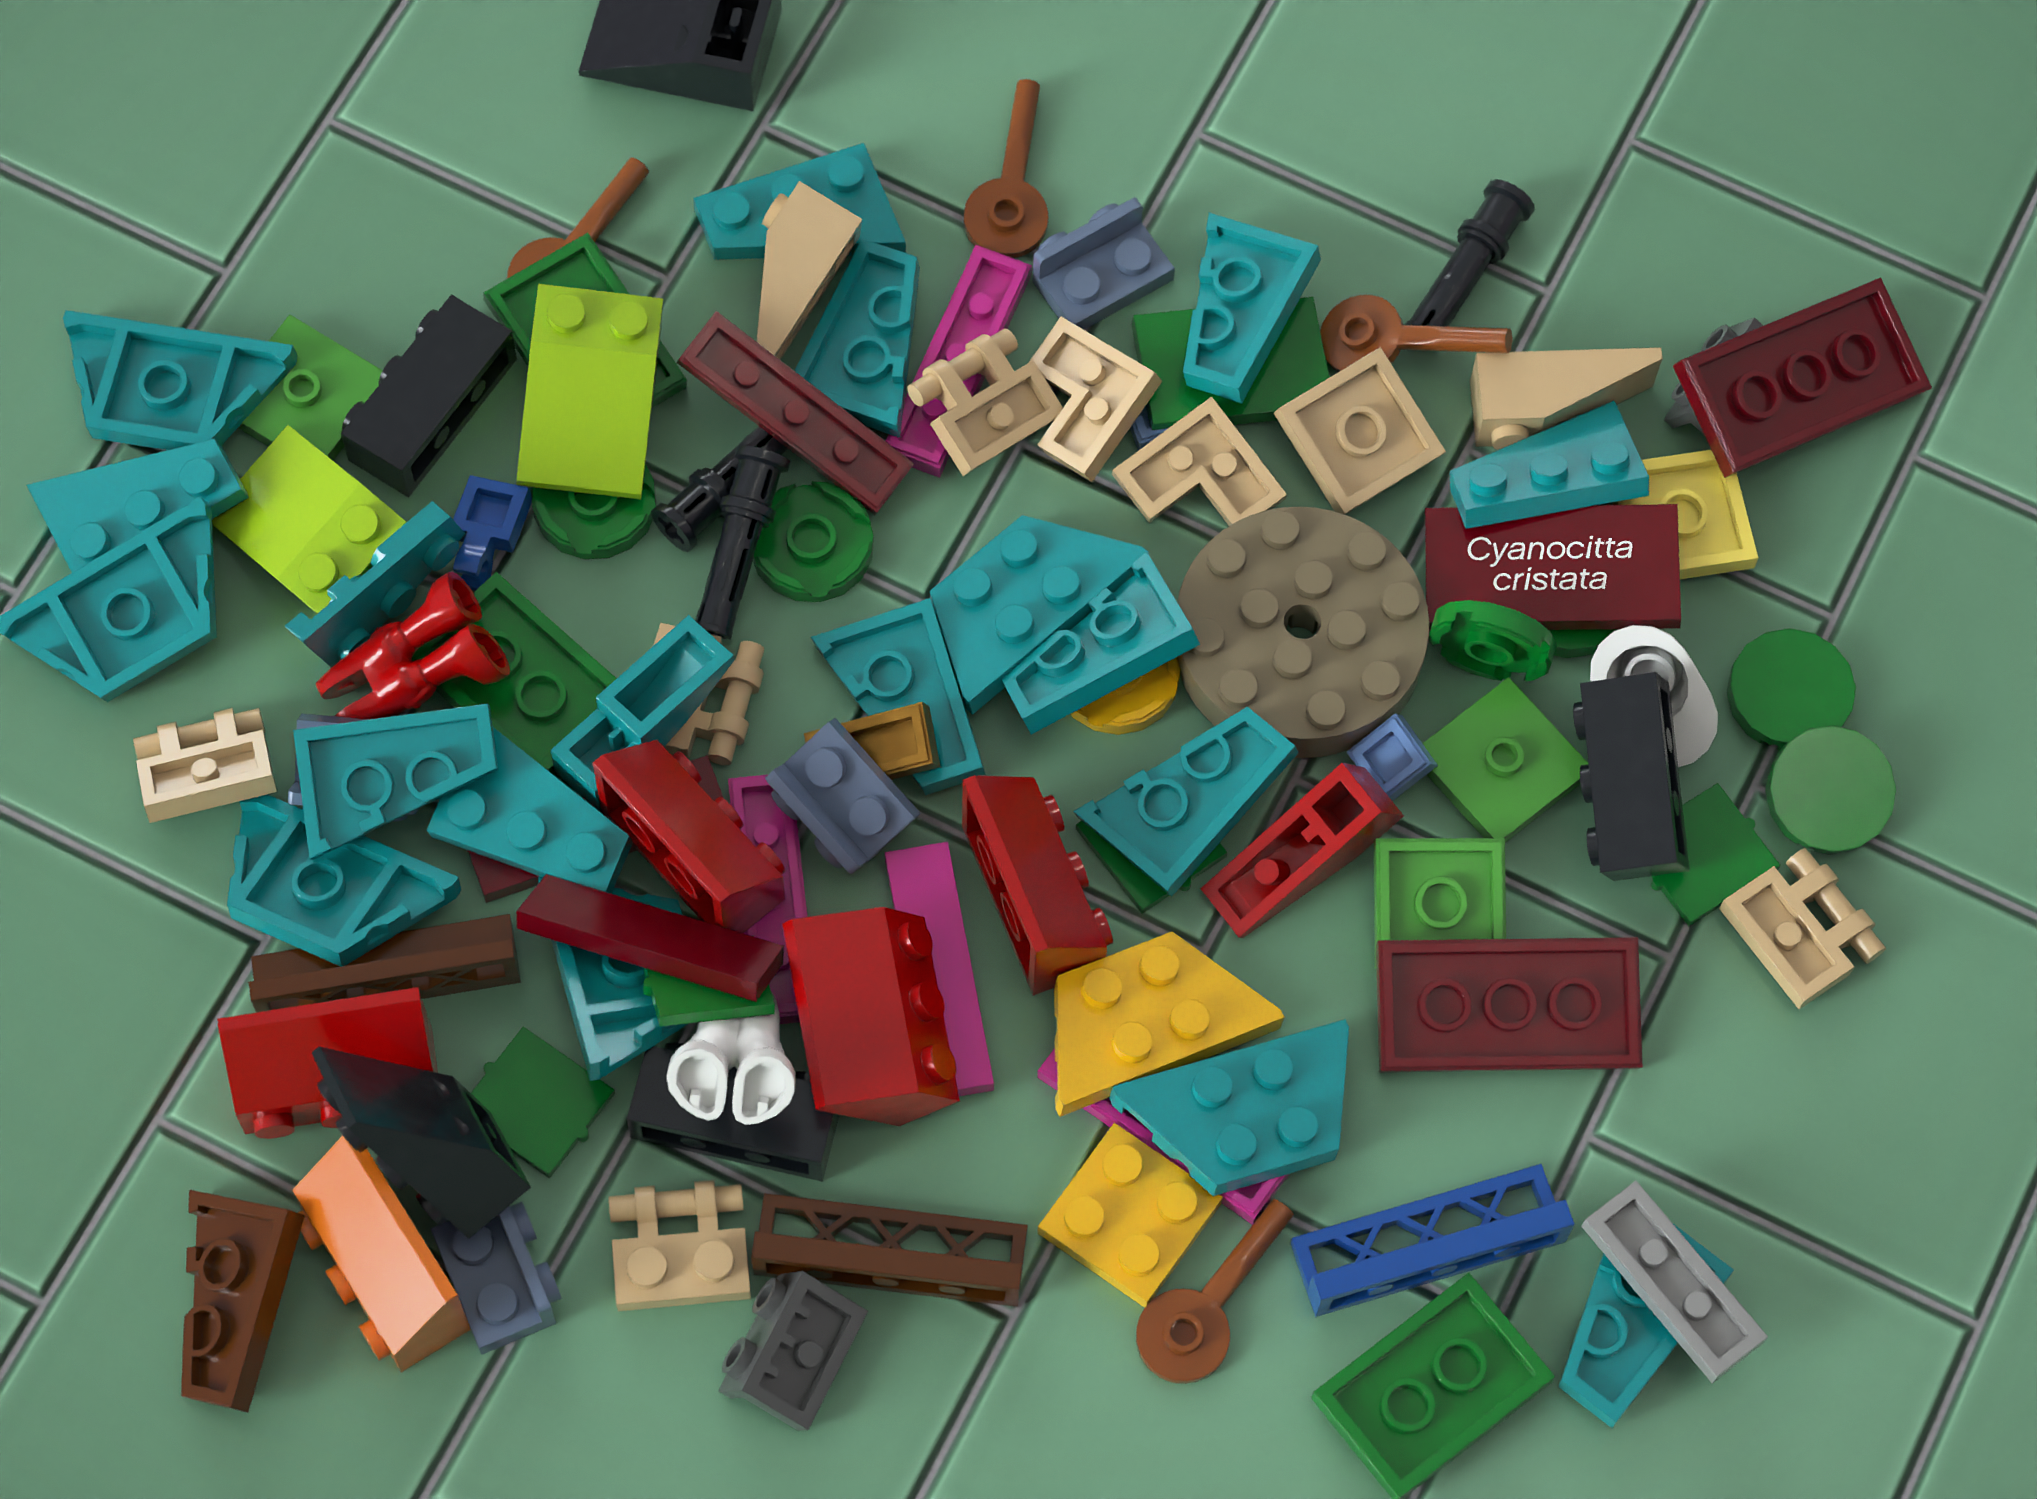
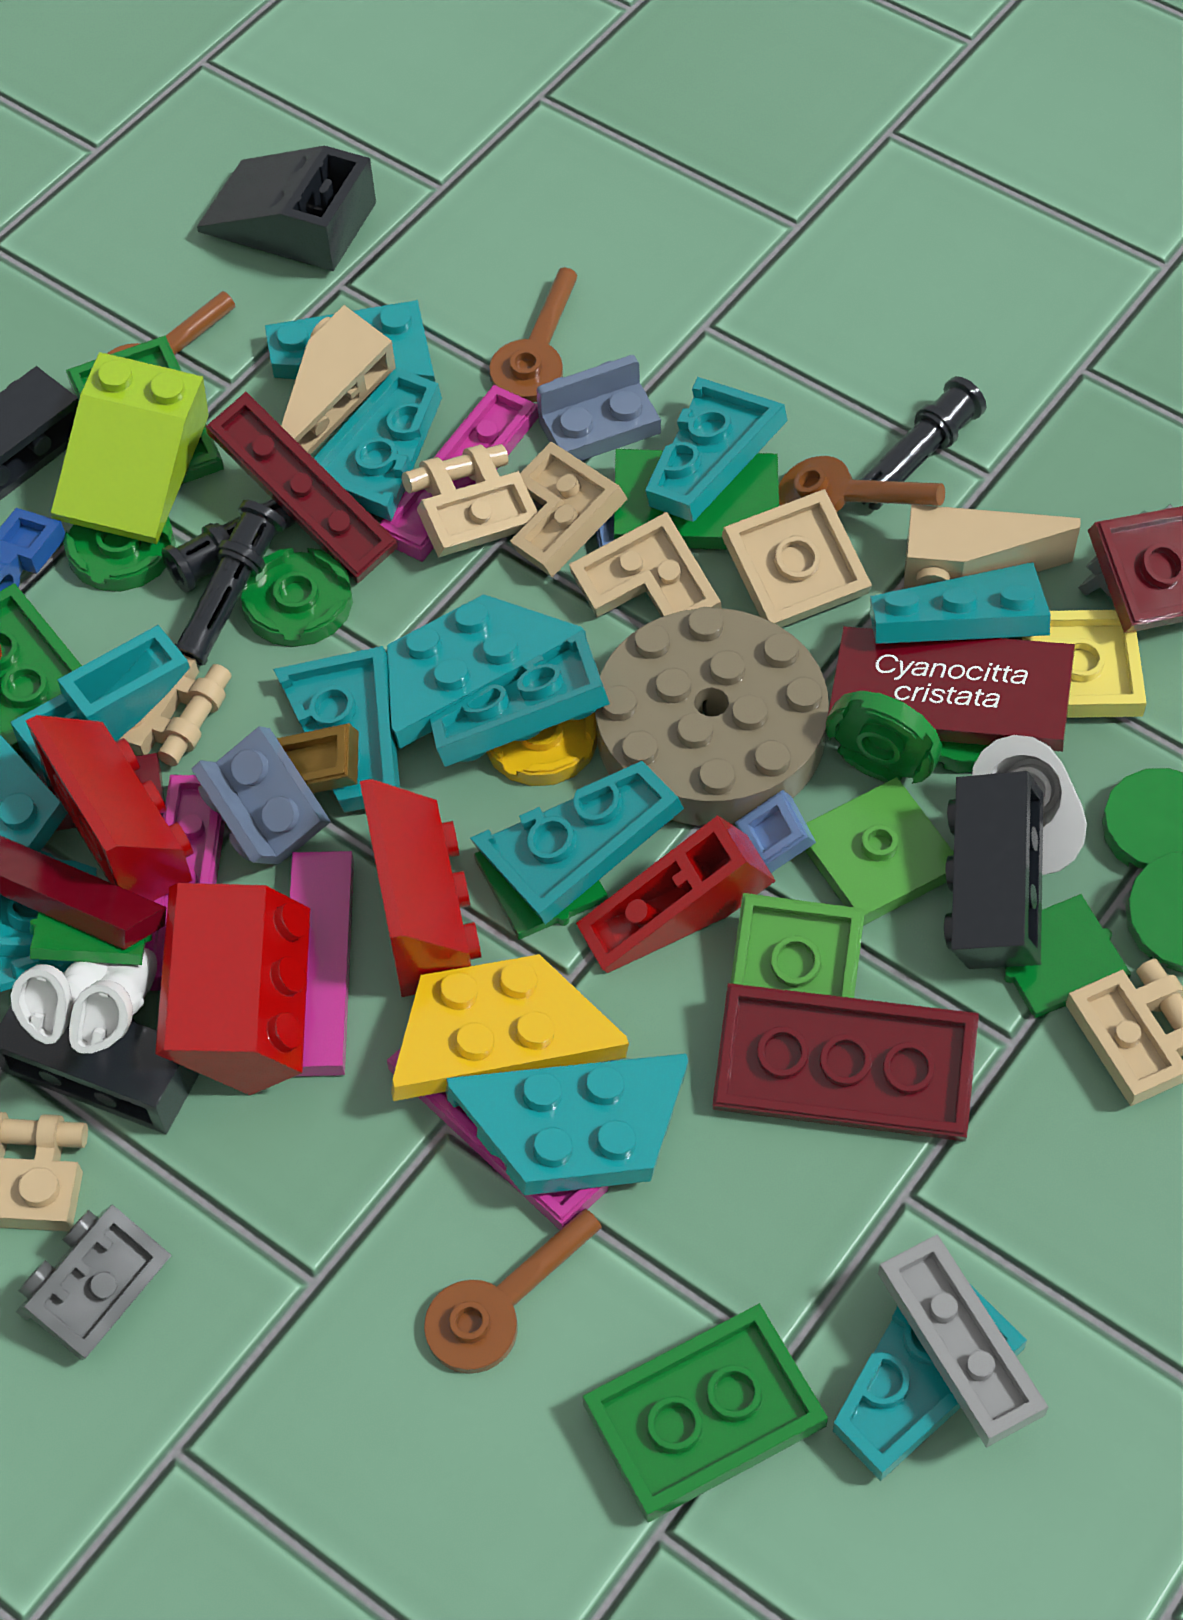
camera: 15 degrees right, 10 degrees down
reddish brown fence [751,1193,1028,1307] -> none
yellow plate [1037,1123,1223,1308] -> none
blue fence [1290,1164,1575,1317] -> none

